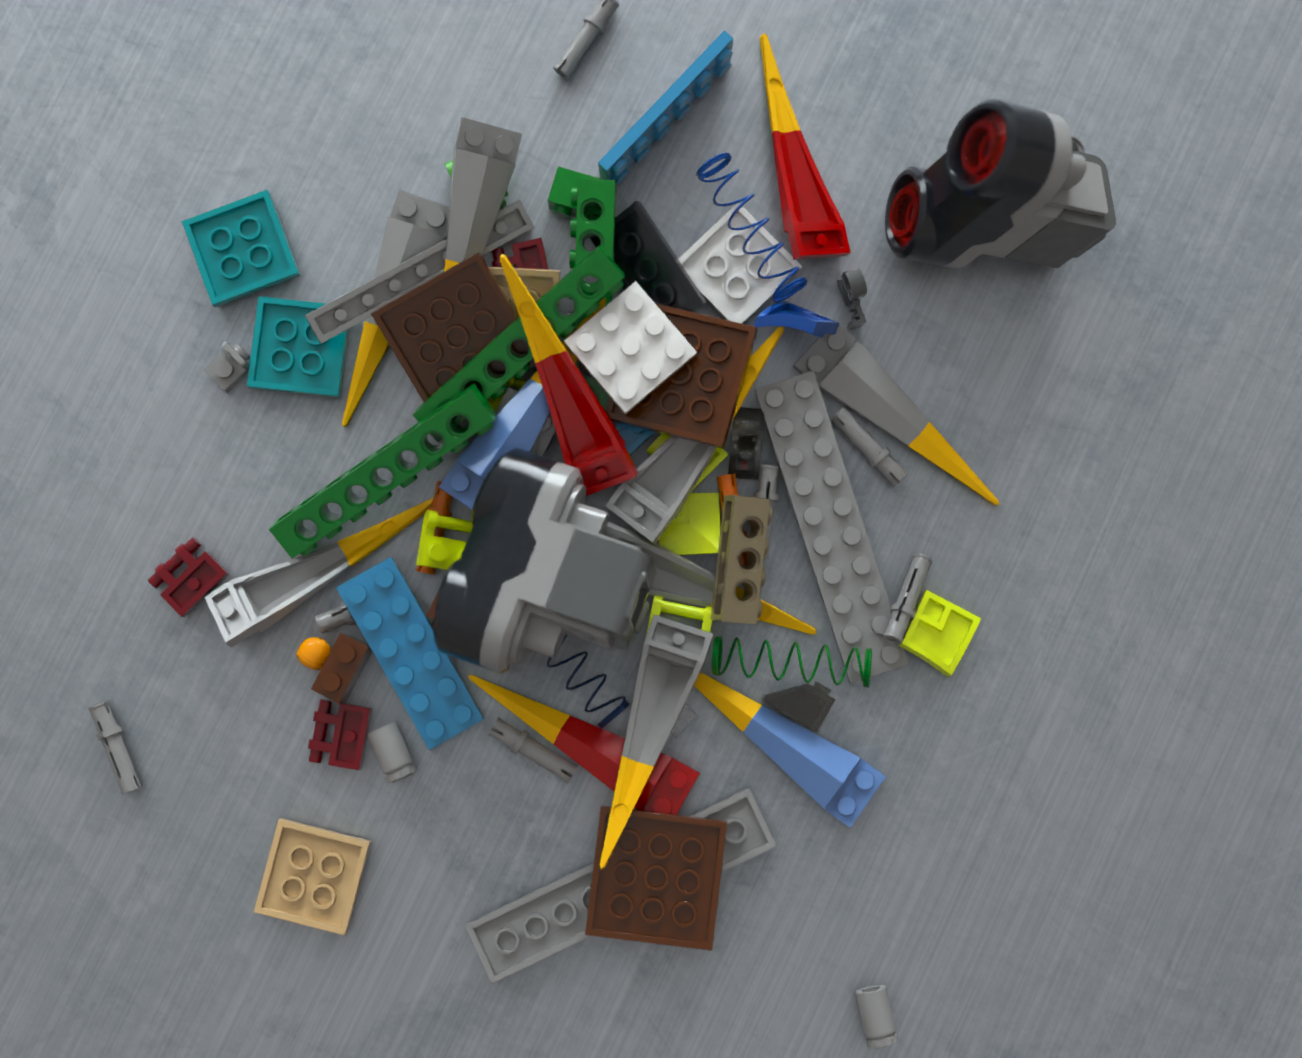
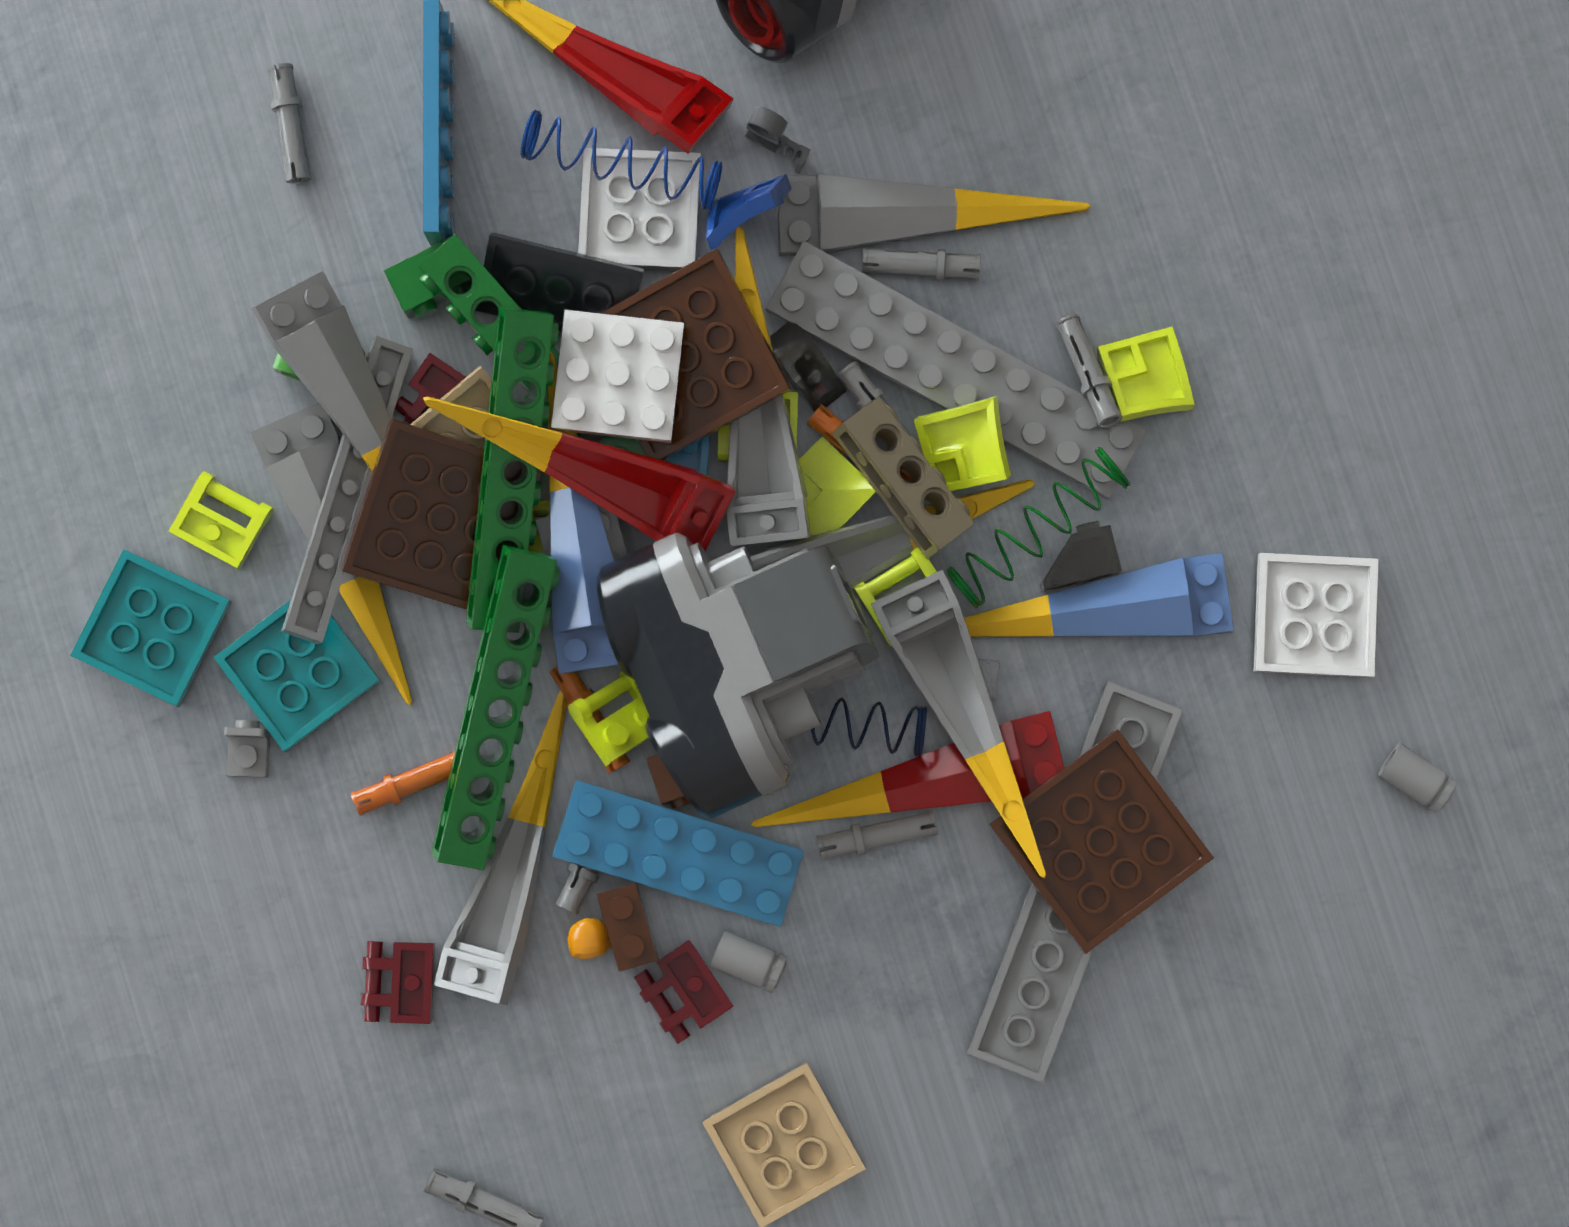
camera: 45 degrees left, 0 degrees up
none -> neon yellow plate [168,471,274,570]
none -> orange pin [351,752,455,816]
none -> neon yellow plate [914,396,1011,491]
none -> white plate [1253,553,1379,678]

